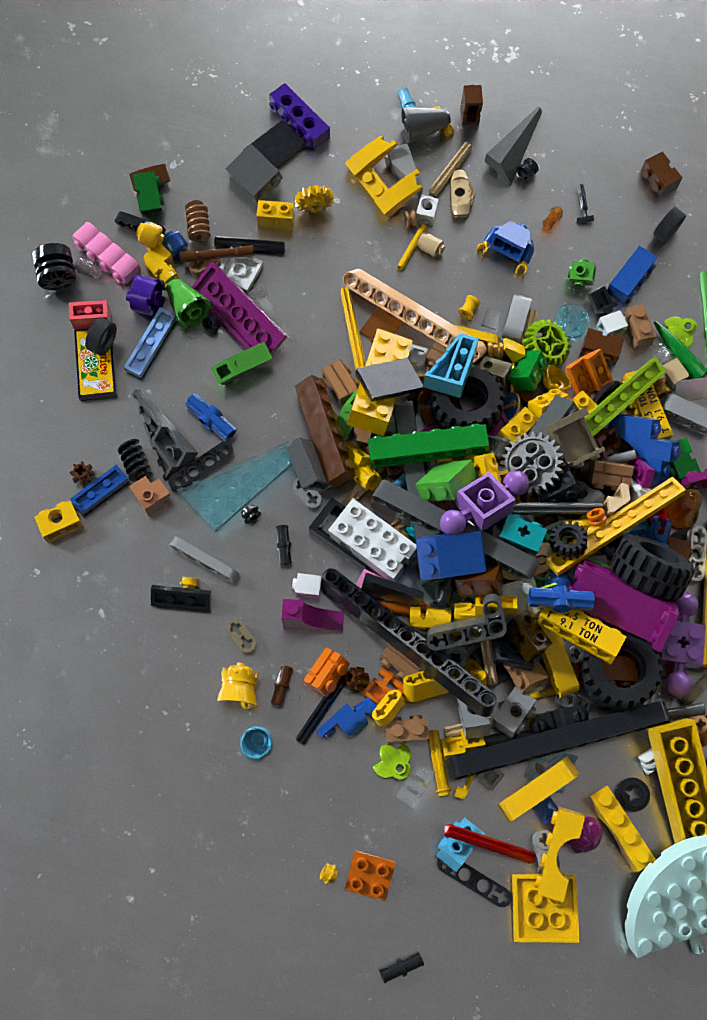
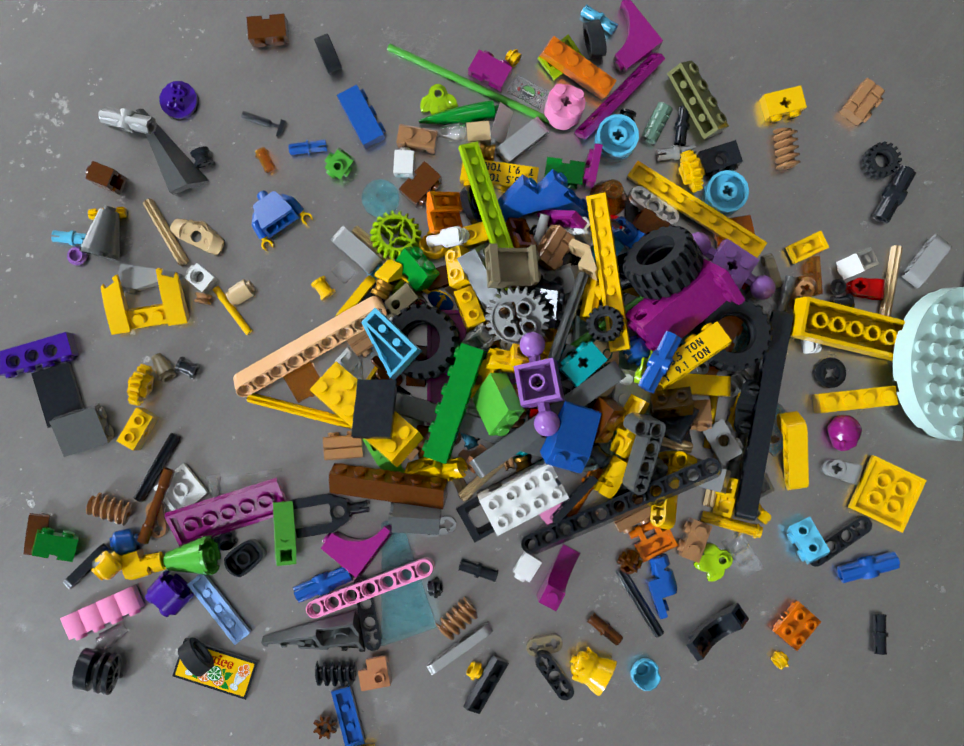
camera: 60 degrees left, 15 degrees up
coral brick [69,300,111,330] -> none
orange brick [303,647,350,697] -> none
yellow beam [372,689,405,726] -> none
red axle [444,824,536,864] -> none
blue tile [532,796,558,825] -> none
yellow arch [534,807,585,902] -> none
black bracket [587,286,618,315] -> none
orange bush [587,508,607,526] -> none
none -> medium lavender plate [67,246,87,266]
none -> light grey piece [98,107,157,135]
none -> dark tan cone [151,353,176,382]
none -> dark purple plate [159,81,198,119]
none -> black bush [175,356,200,379]
none -> black piece [224,539,264,578]
none -> blue axle [289,139,327,155]
none -> black piece [291,493,370,538]
none -> bright pink beam [306,557,435,618]
none -> magenta arch [321,525,393,578]
none -> white arm [426,226,470,248]
none -> medium nougat piece [435,596,478,640]
none -> tan axle [458,463,504,501]
none -> black beam [535,650,574,700]
none -> black arch [686,603,749,662]
none -> blue piece [837,551,900,583]

